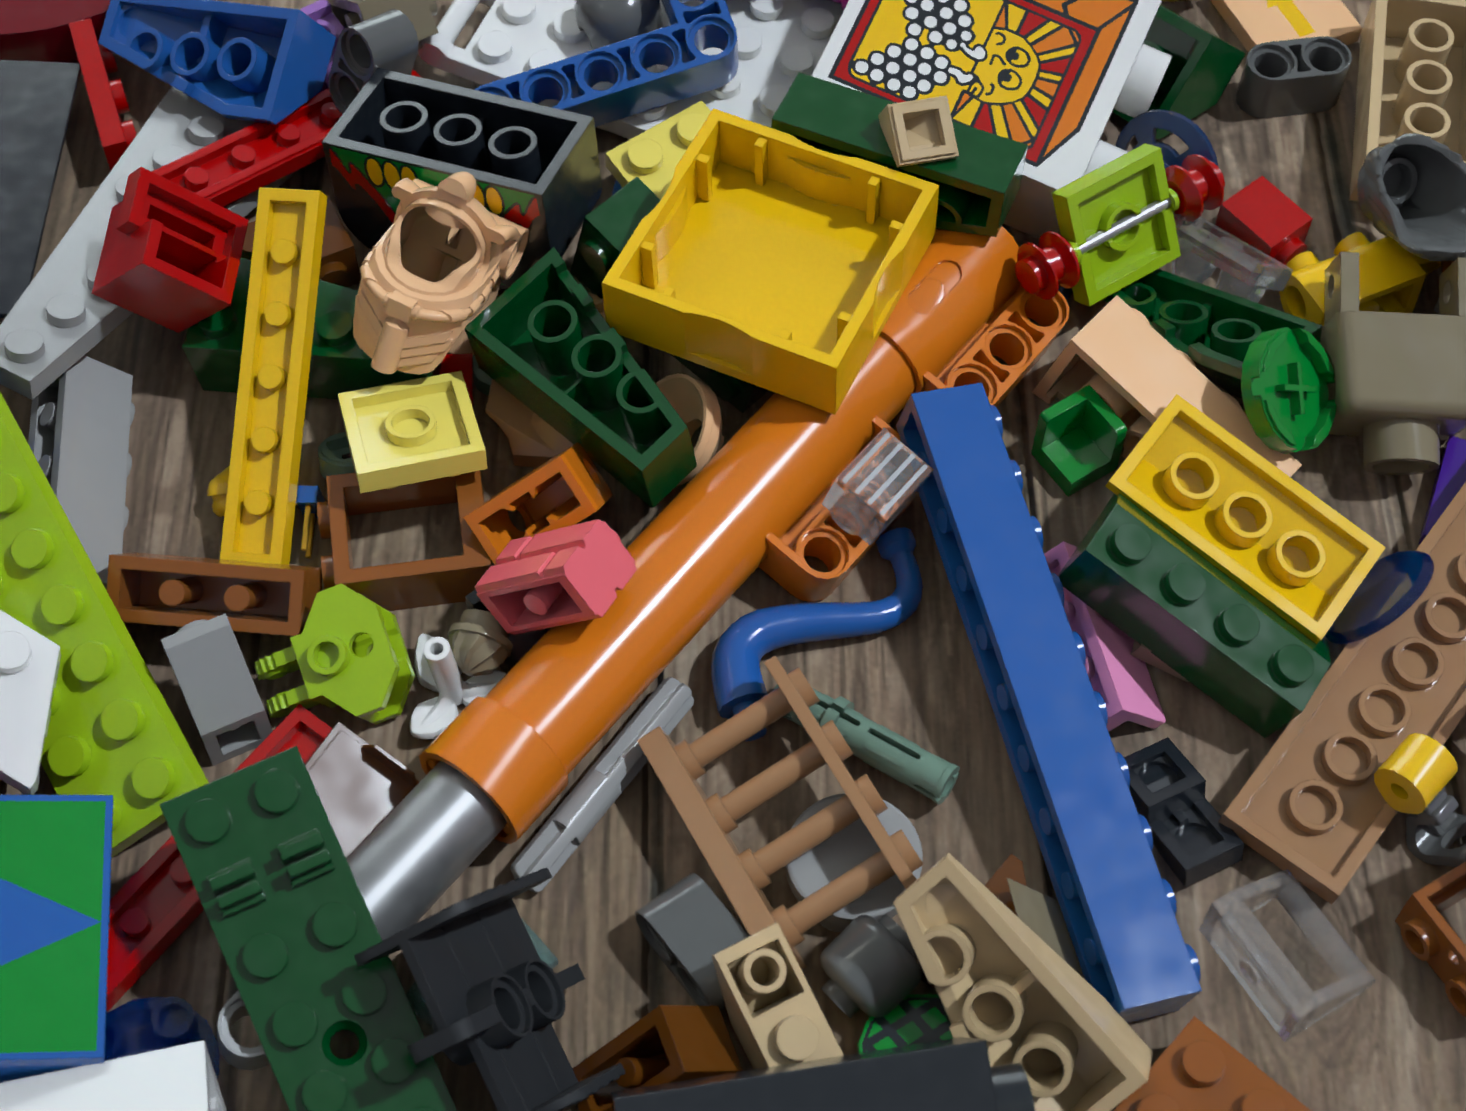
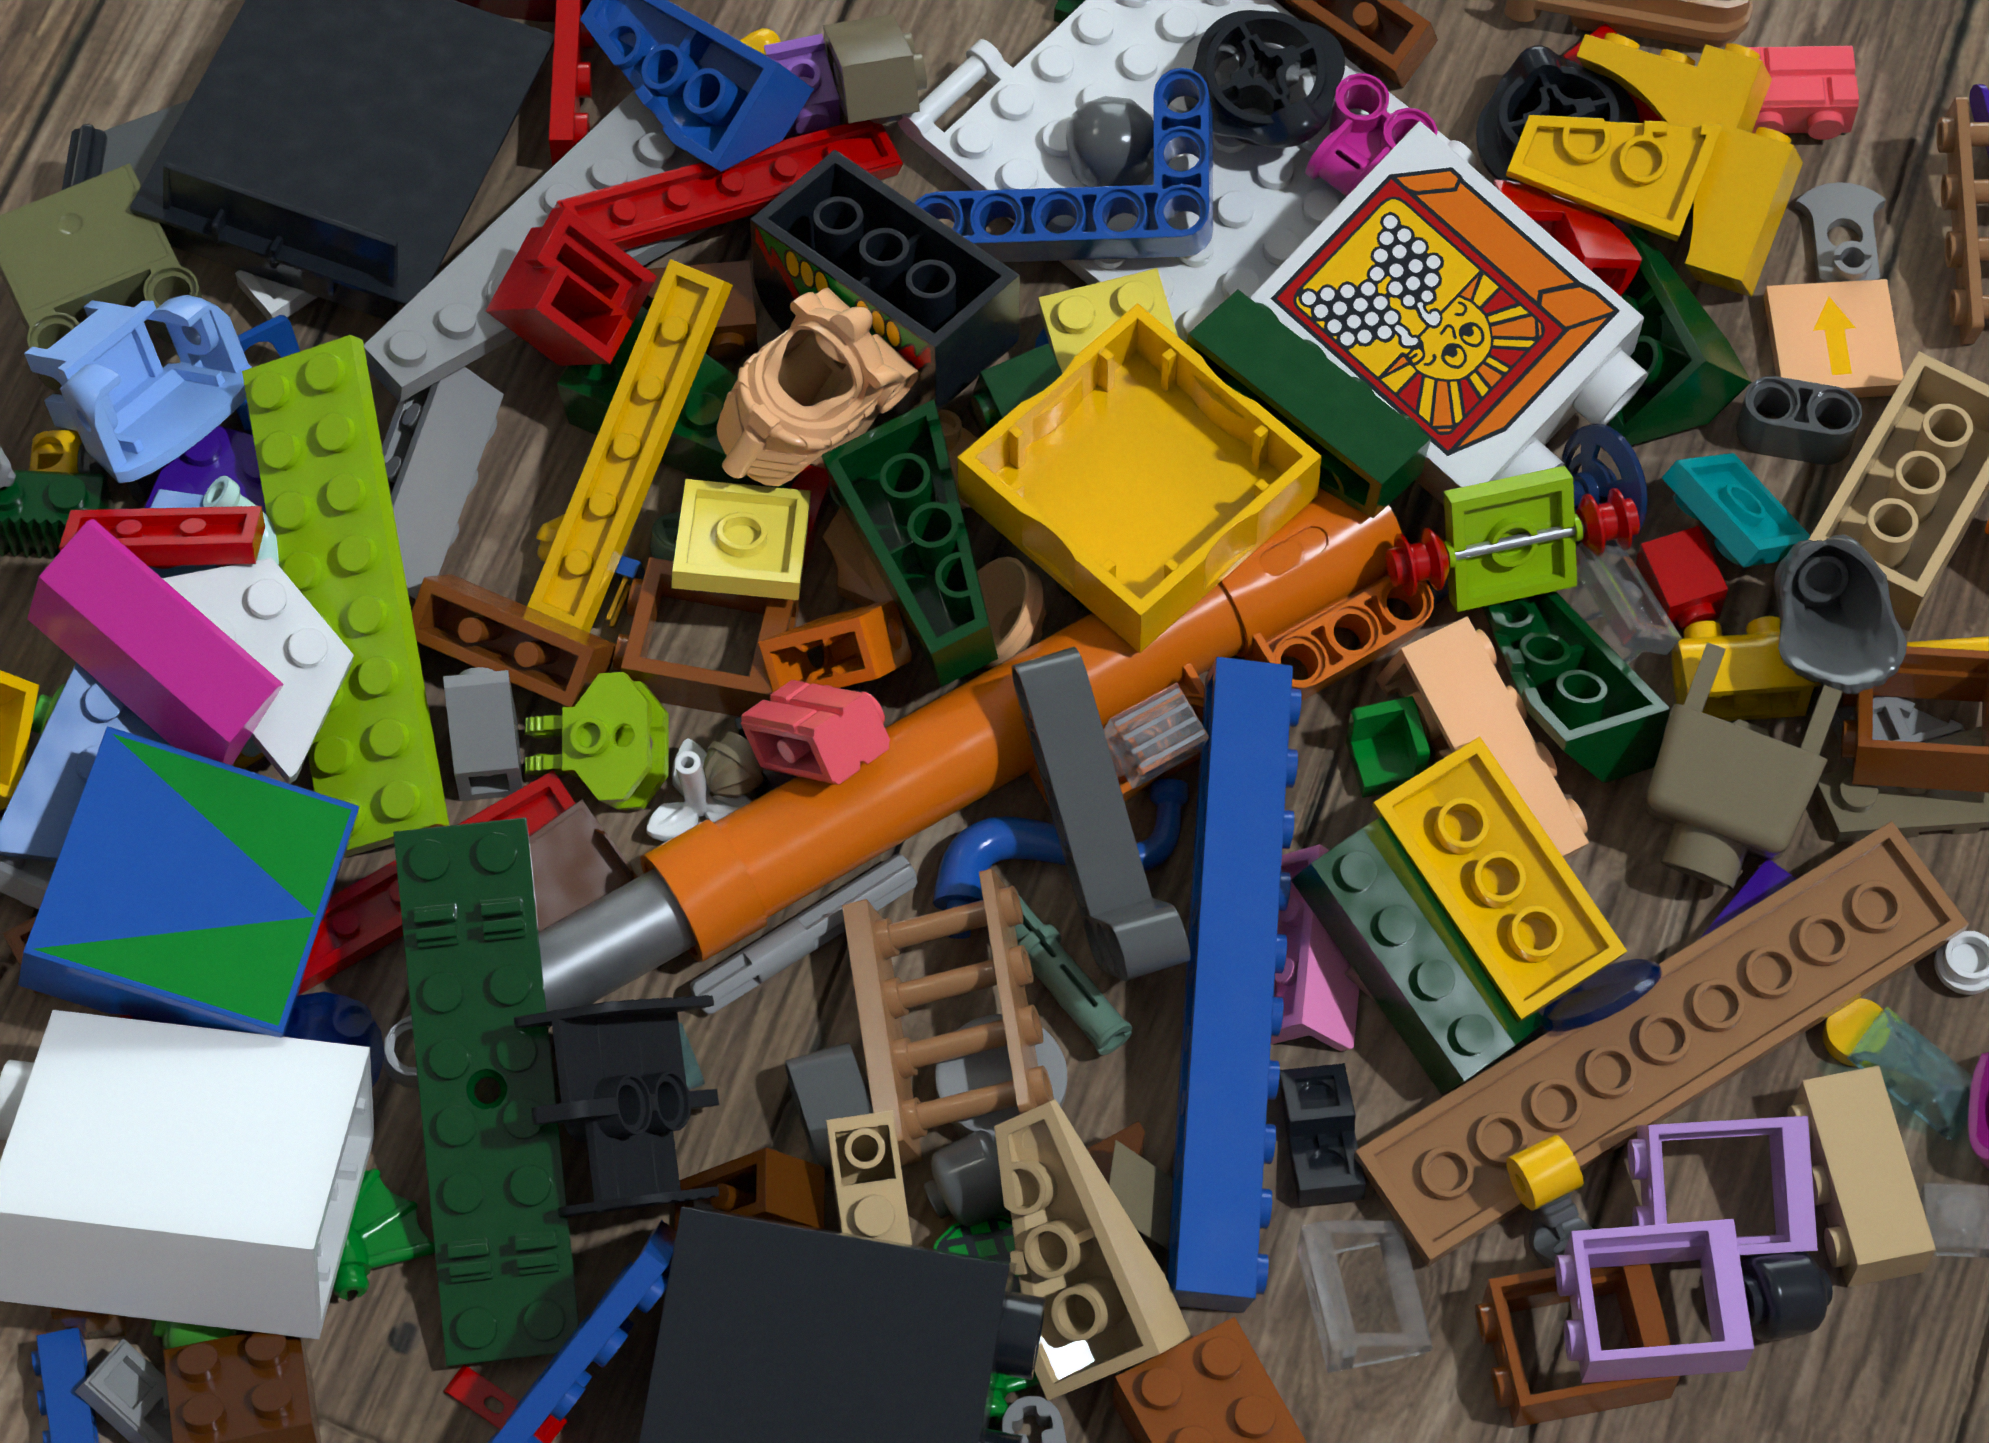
camera: 20 degrees right, 5 degrees up
dark grey beam [328,9,419,114] -> none
tan slope [878,95,959,167] -> none
green tile [1241,327,1337,454] -> none
none -> dark grey beam [1011,647,1190,981]
none -> teal plate [1661,453,1810,567]

